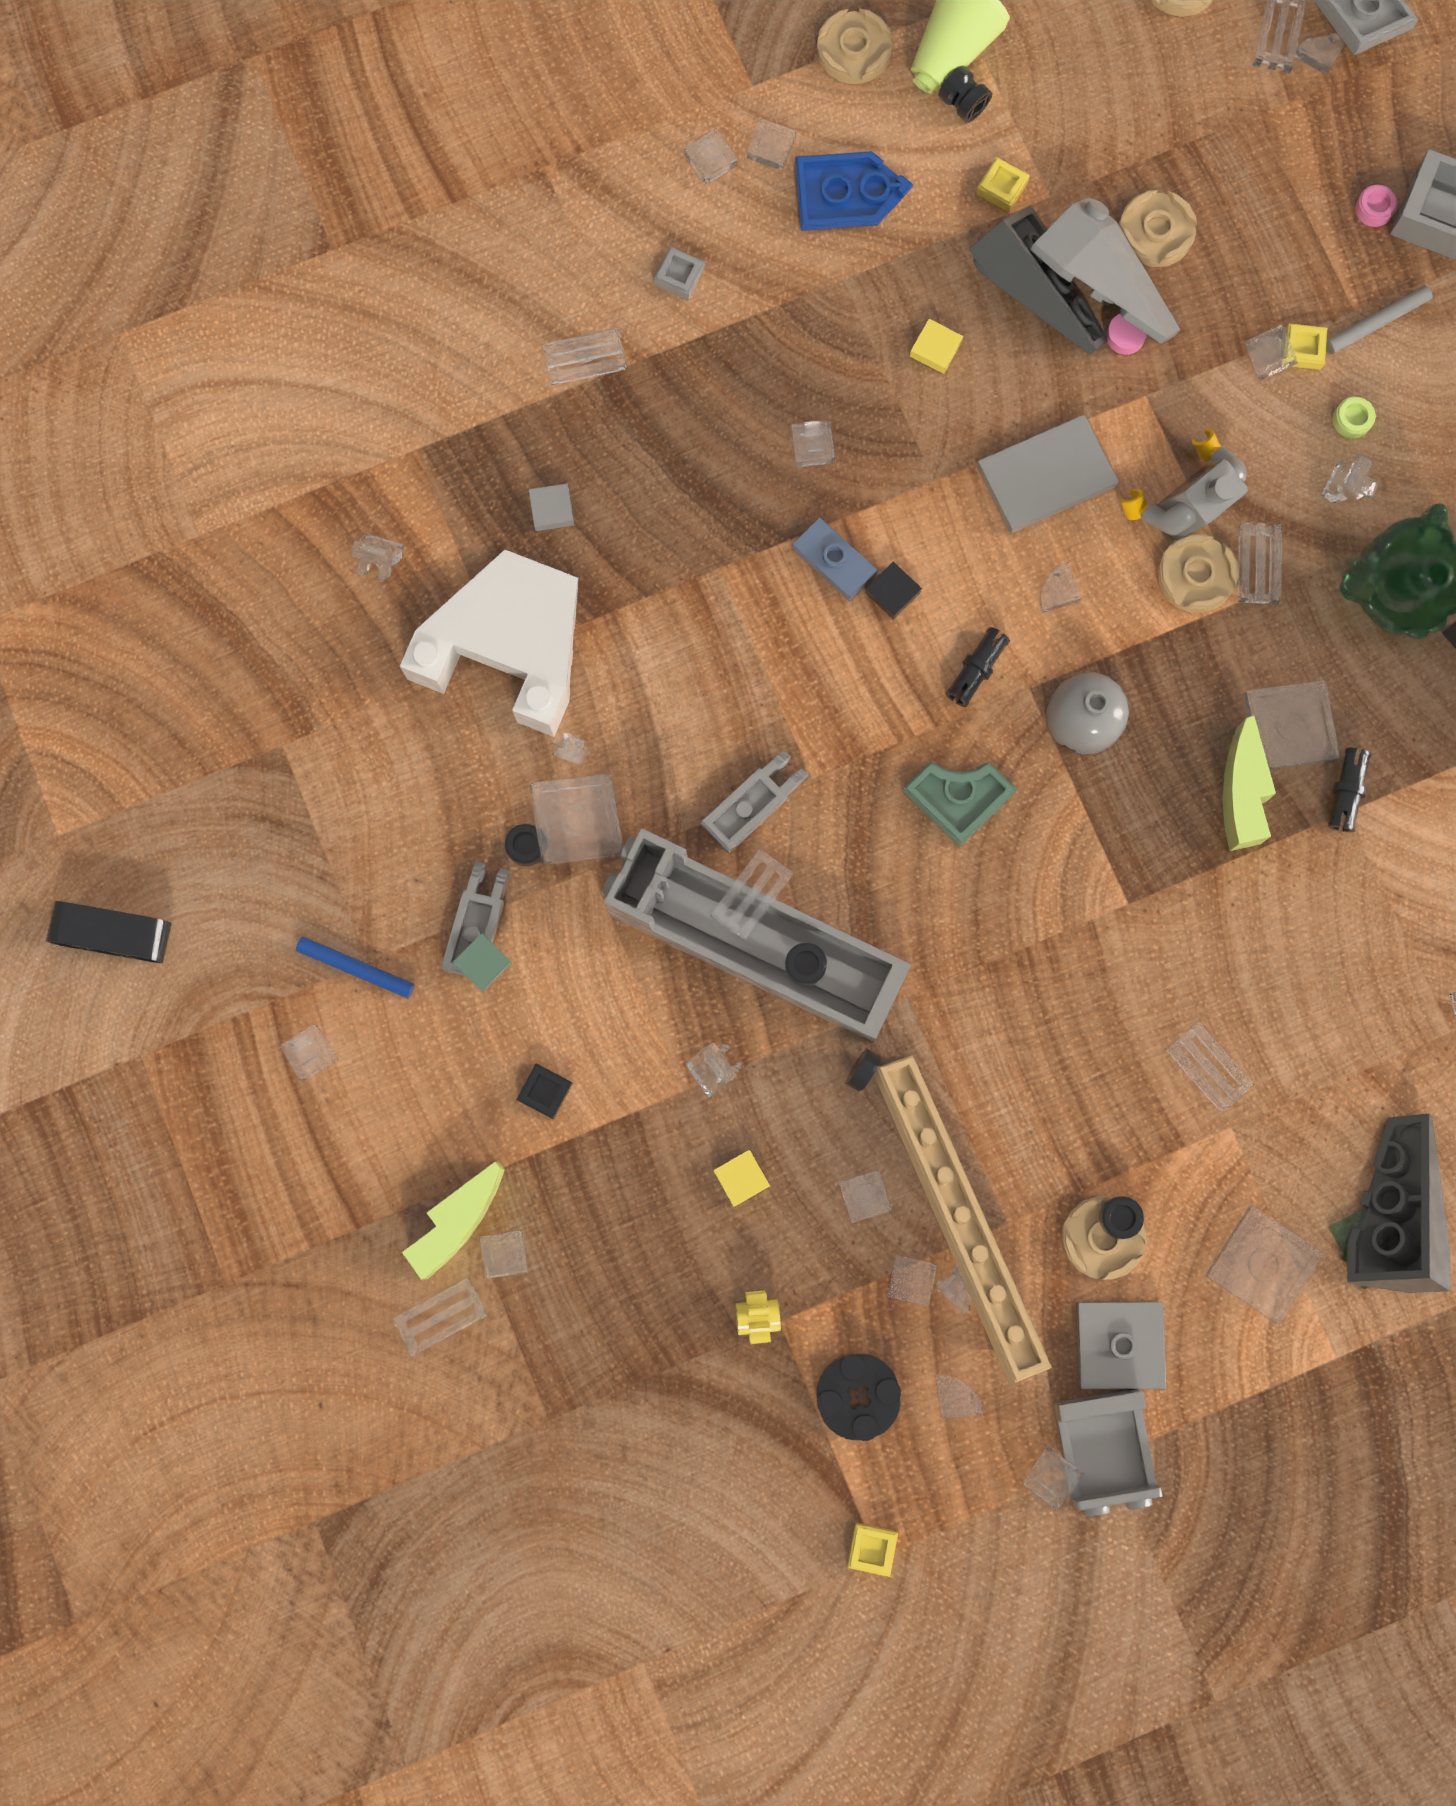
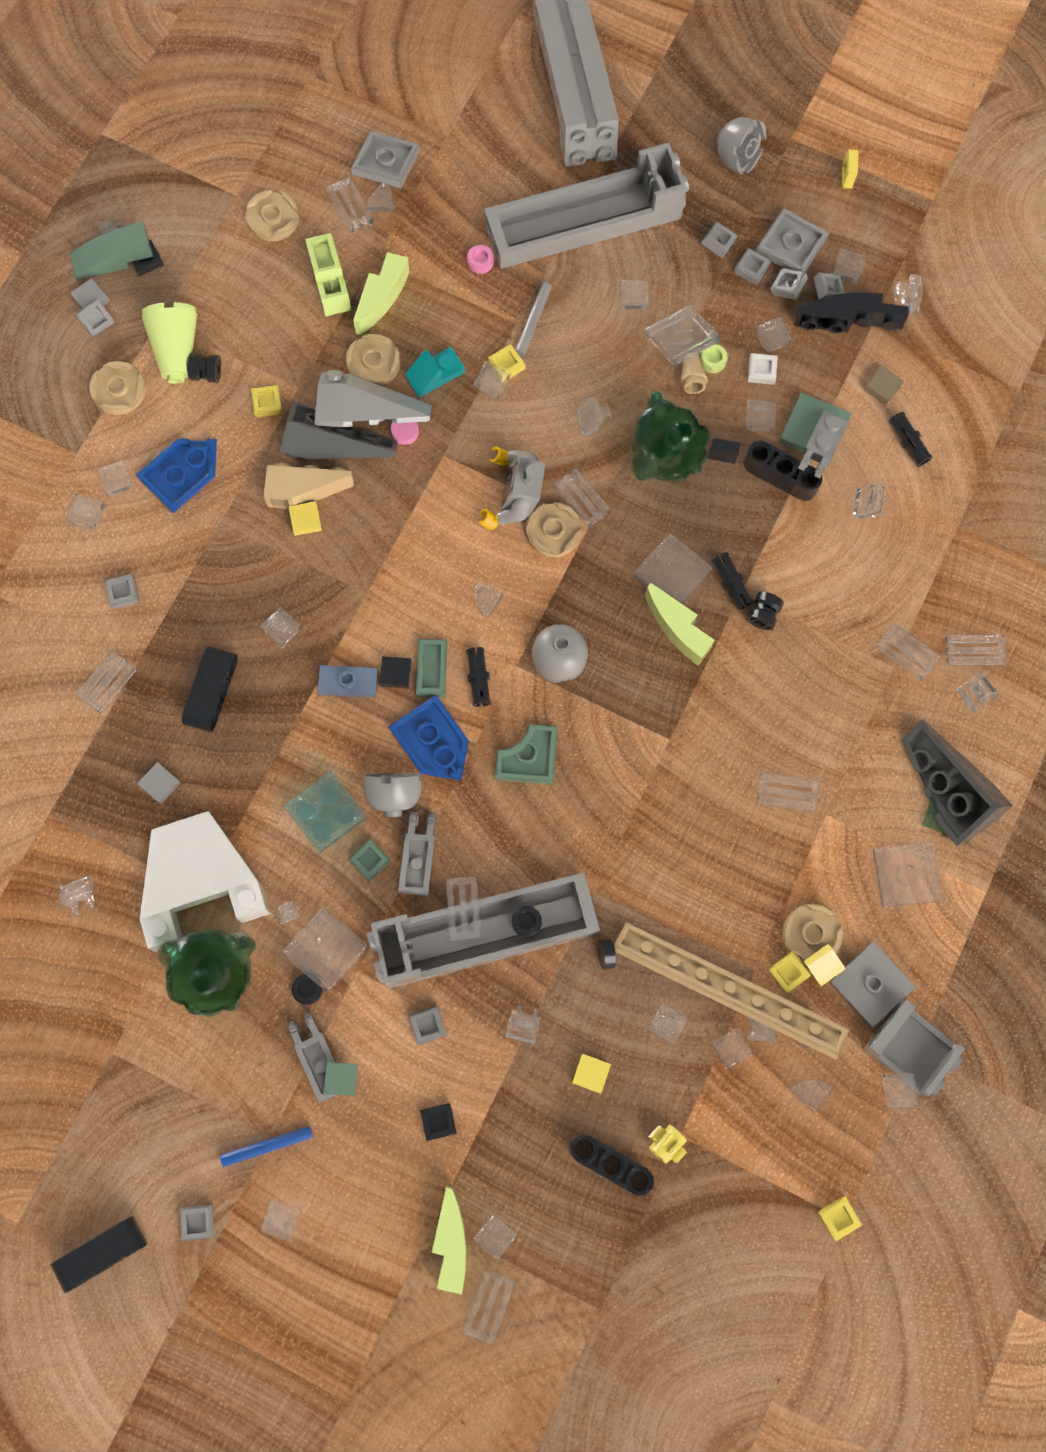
camera: 45 degrees left, 5 degrees down
black plate [816,1354,901,1441] -> none
light grey tile [977,415,1119,534] -> none
black tile [1099,1196,1144,1239] -> none
yellowish green tile [1332,396,1376,439] -> none
none -> clear green piece [157,929,256,1017]
none -> light grey tile [180,1205,215,1241]
none -> black beam [182,646,238,732]
none -> tan slope [264,463,354,509]
none -> clear light blue plate [284,771,367,853]
none -> yellowish green slope [305,233,352,316]
none -> sand green tile [349,839,391,882]
none -> yellowish green slope [353,252,410,335]
none -> light grey cylinder [363,772,422,817]
none -> blue tile [388,695,469,781]
none -> teal slope [405,347,465,398]
none -> light grey tile [409,1006,447,1045]
none -> sand green tile [416,639,447,697]
none -> black beam [569,1134,654,1196]
none -> black wheel [747,592,784,630]
none -> light yellow tile [768,950,812,994]
none -> light yellow tile [803,944,846,986]

